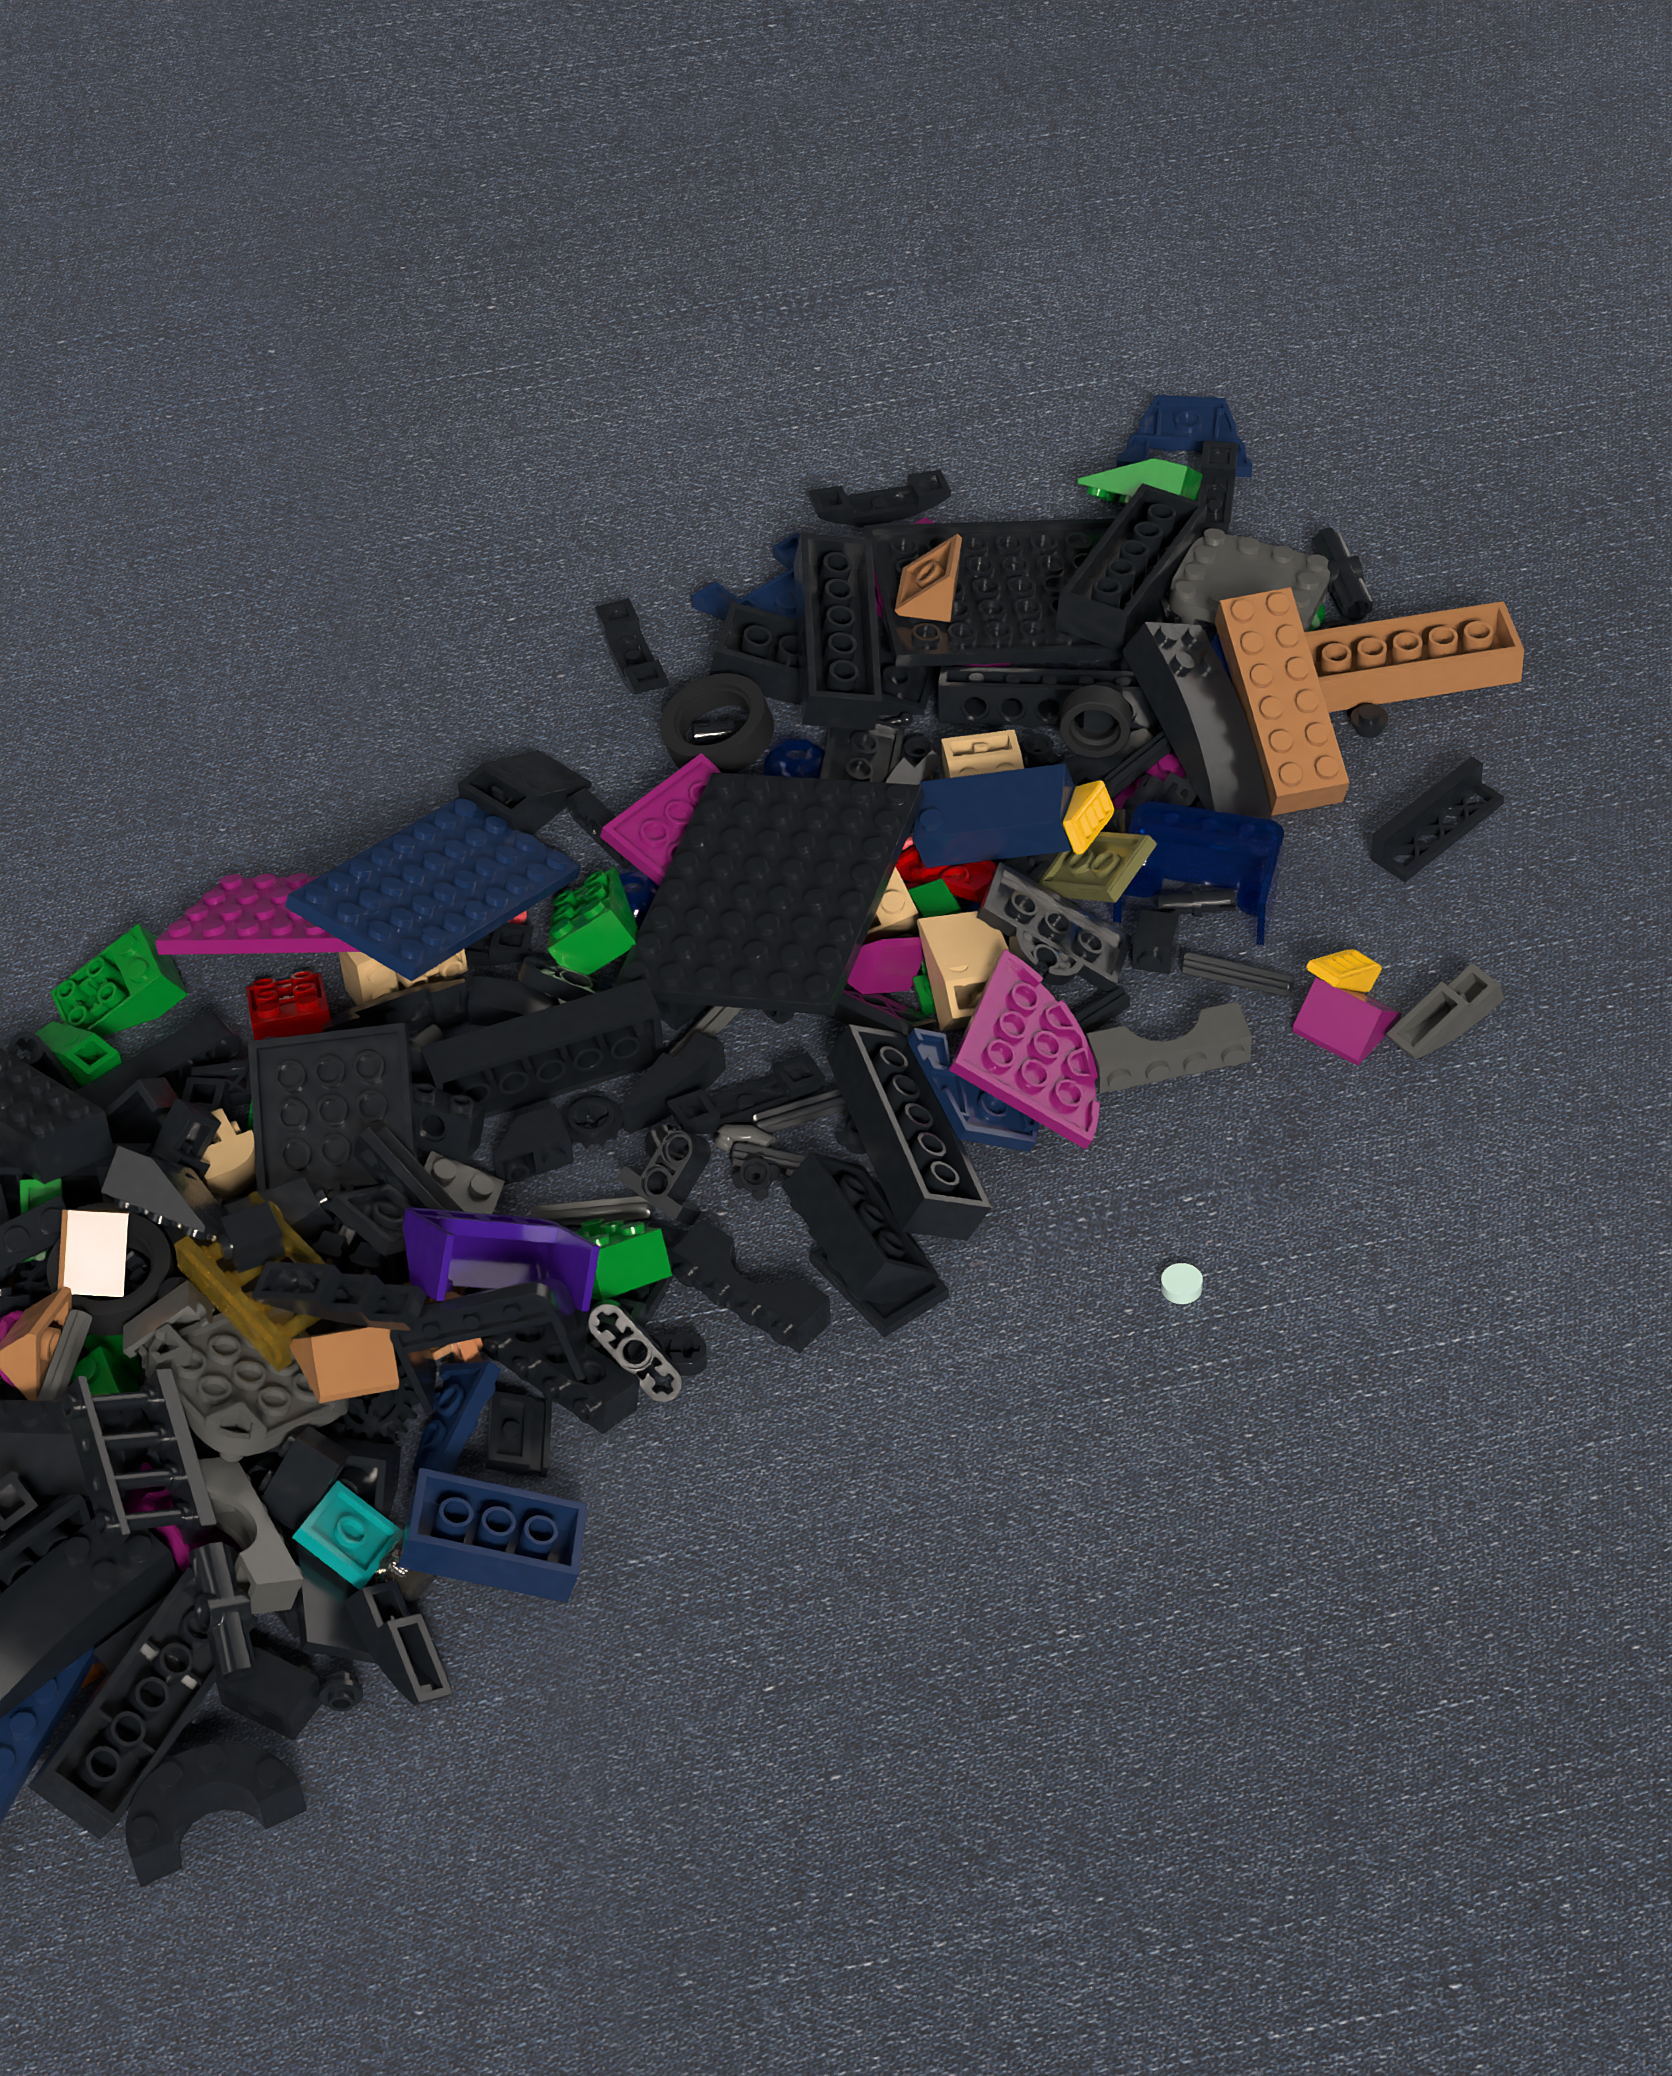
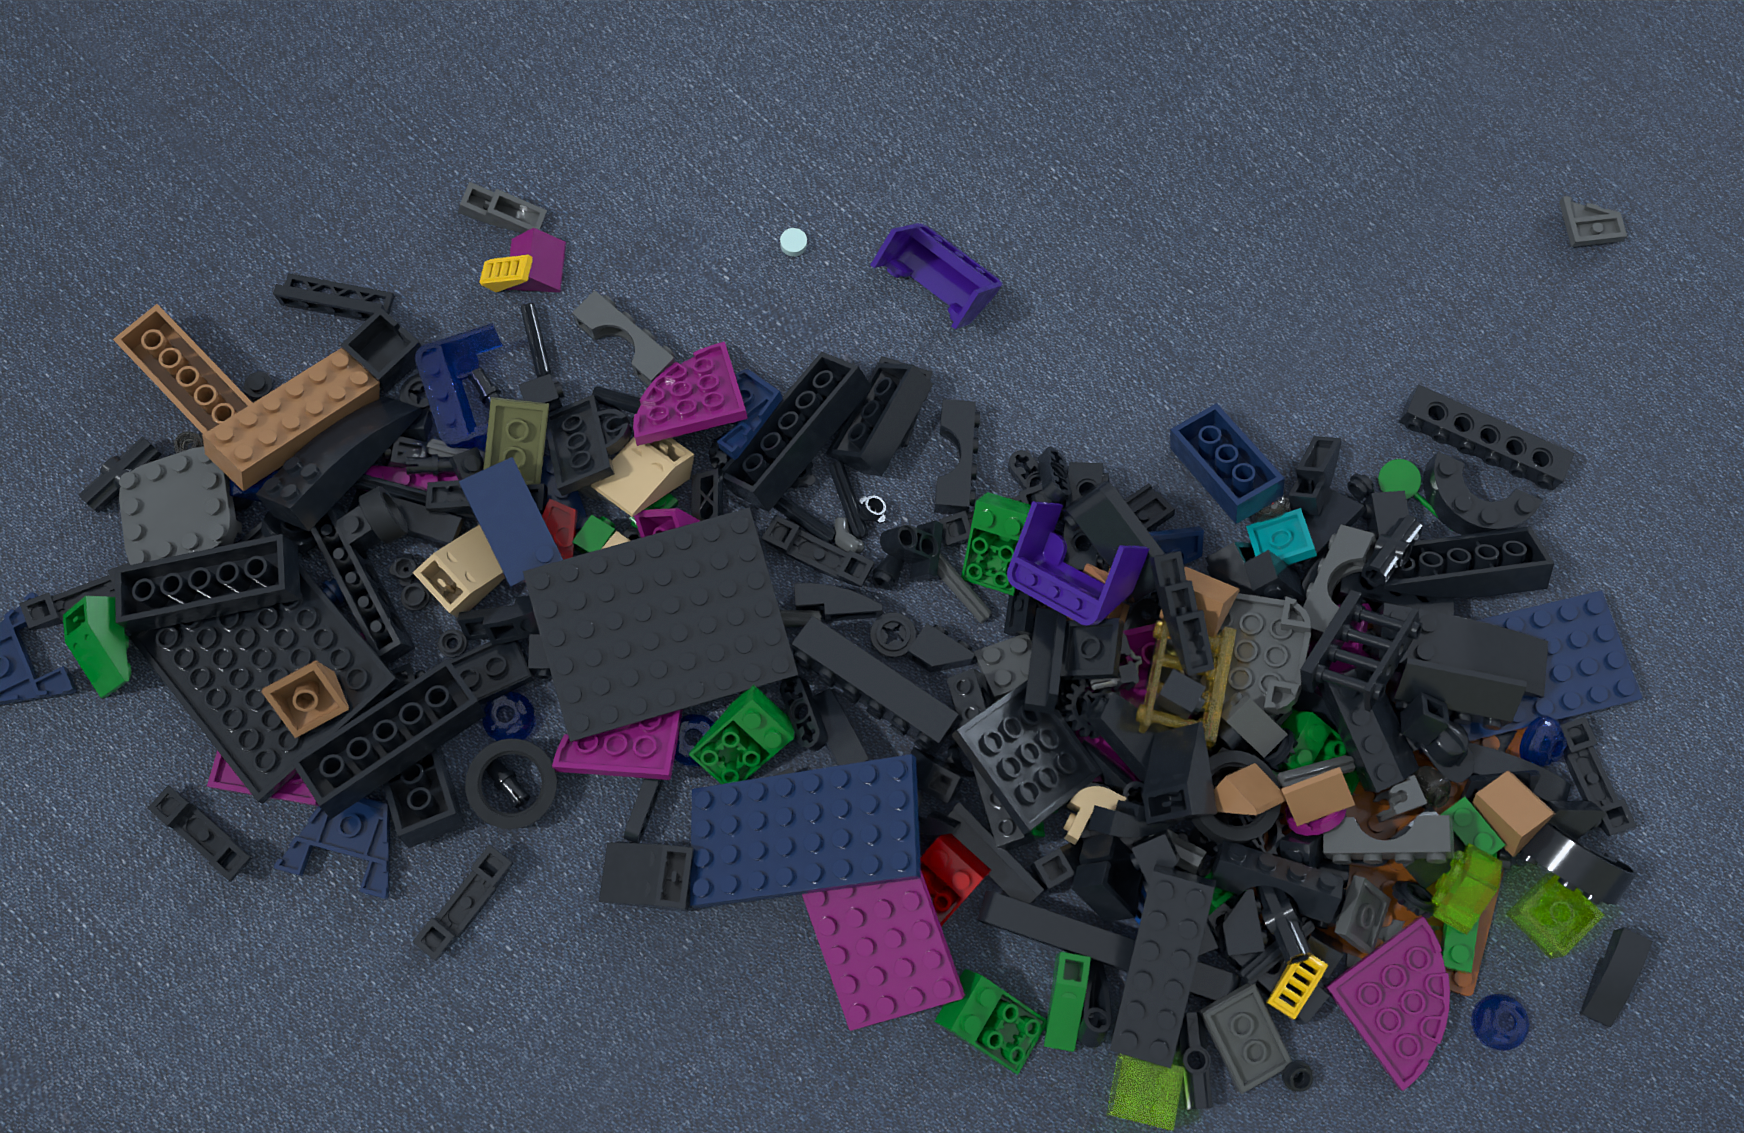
camera: 130 degrees left, 25 degrees up
yellow slope [1063,780,1114,854] -> none
none -> black piece [340,308,427,392]
none -> dark purple windscreen [870,223,1002,329]
none -> black gear [1255,728,1298,770]
none -> green piece [1378,459,1453,531]
none -> black brick [1398,384,1575,491]

